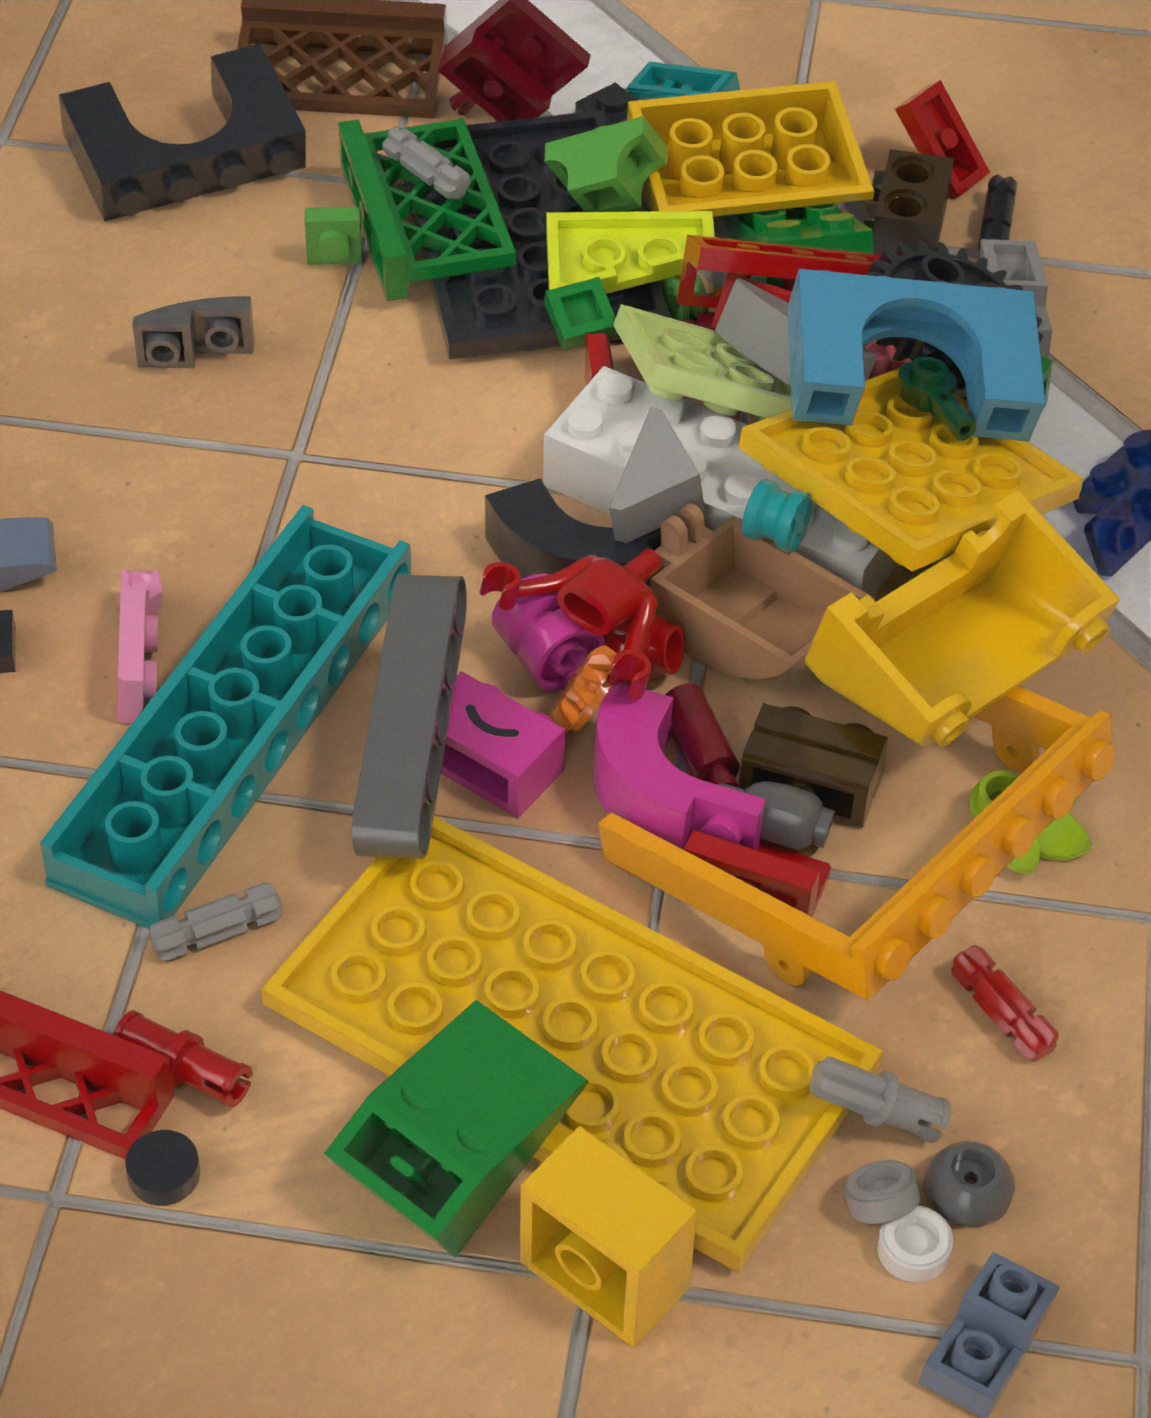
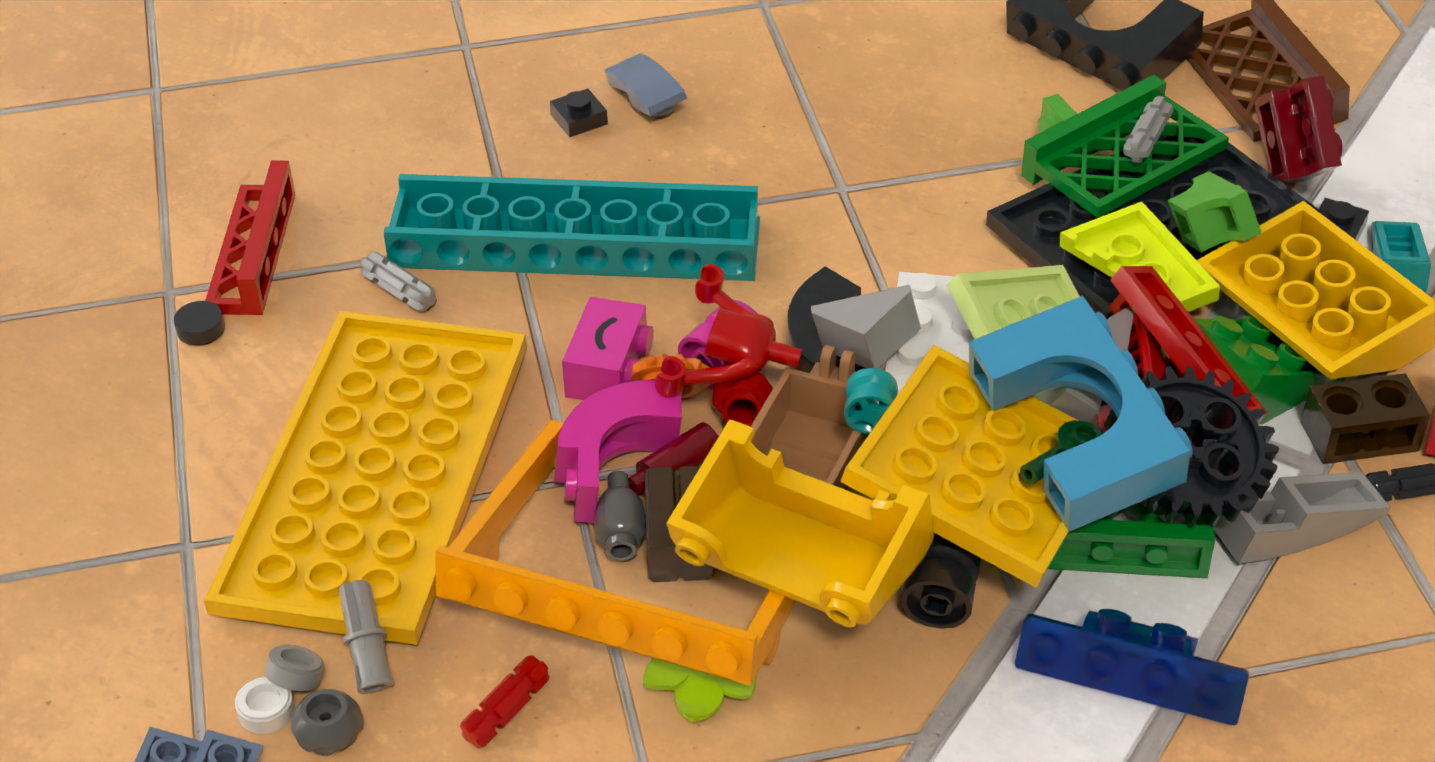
camera: 70 degrees right, 5 degrees down
red pin [113,1010,253,1108] -> none
bright pink hinge [117,569,163,724] -> none
flat silver slope [132,296,255,368] -> none
green slope [323,1000,589,1258] -> none
dark grey beam [352,575,467,859] -> none
yellow brick [520,1125,697,1348] -> none
green plate [544,277,617,350] -> none
red panel [684,830,831,917] -> none

